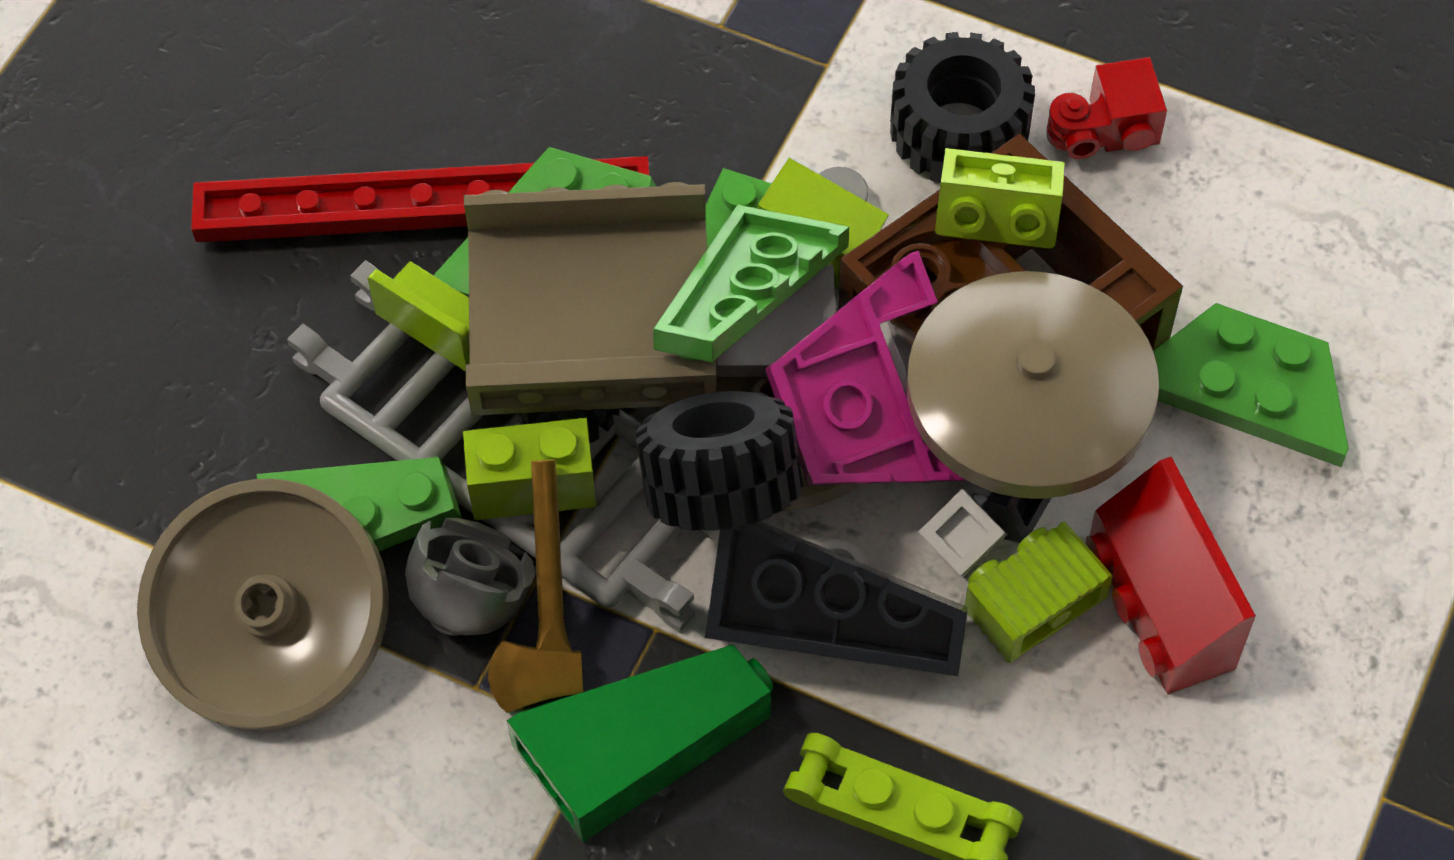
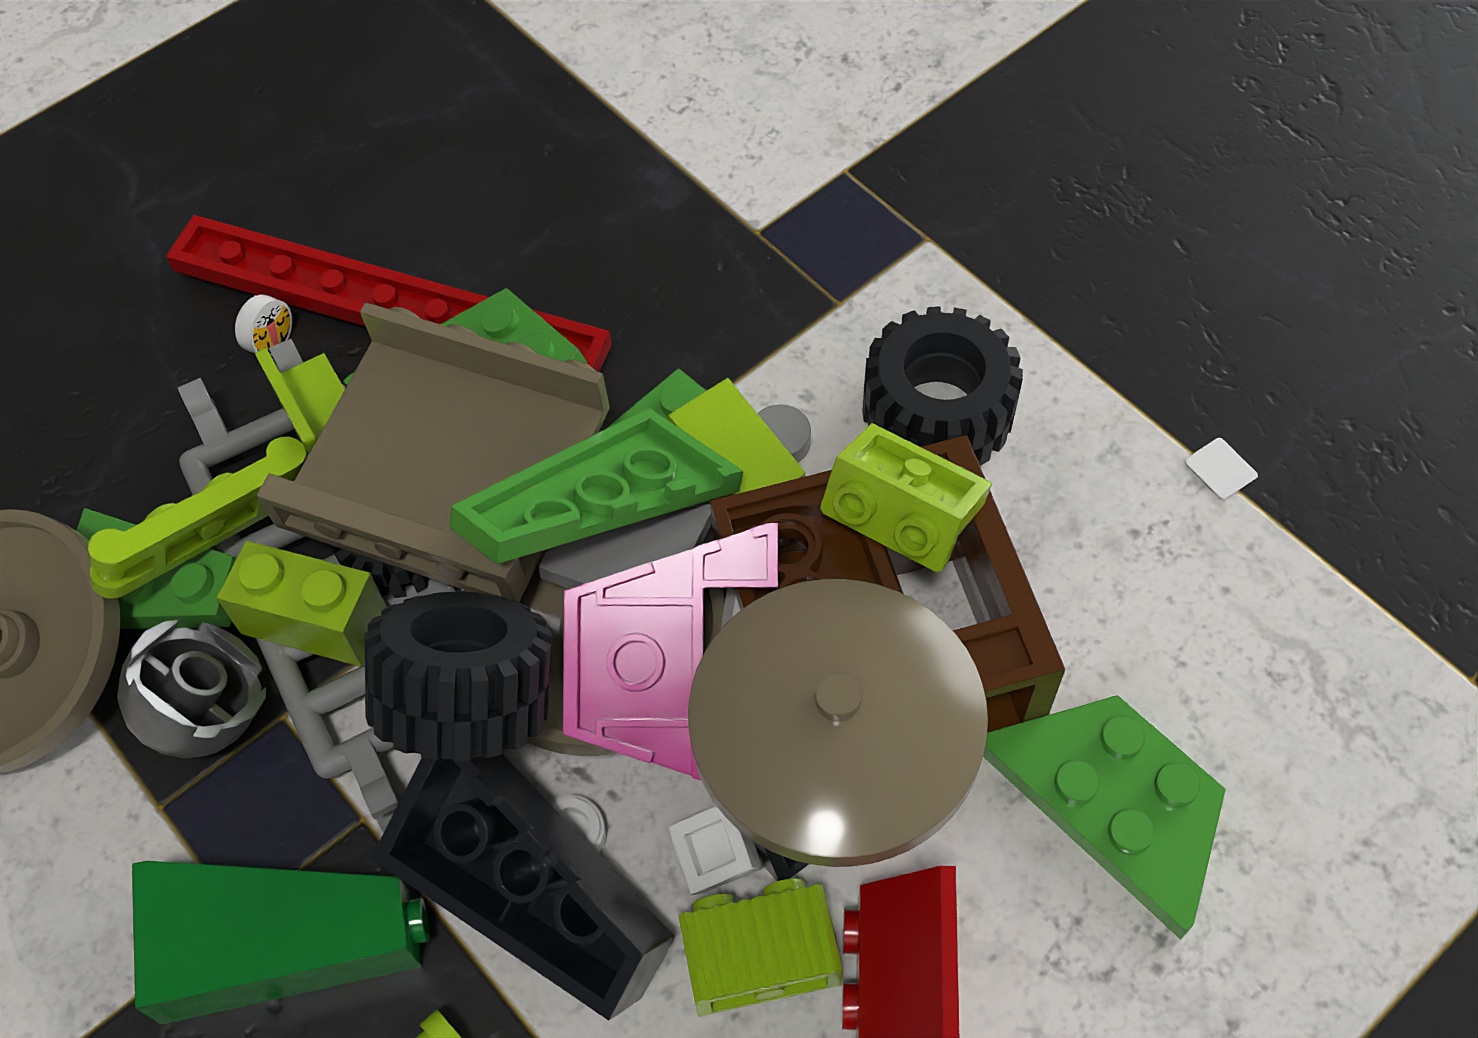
camera: 25 degrees right, 0 degrees up
pearl gold piece [488,459,583,713] -> none
red brick [1046,57,1167,159] -> none
none -> lime plate [88,437,306,599]
none -> white tile [235,295,292,356]
none -> white sticker [1185,438,1258,499]

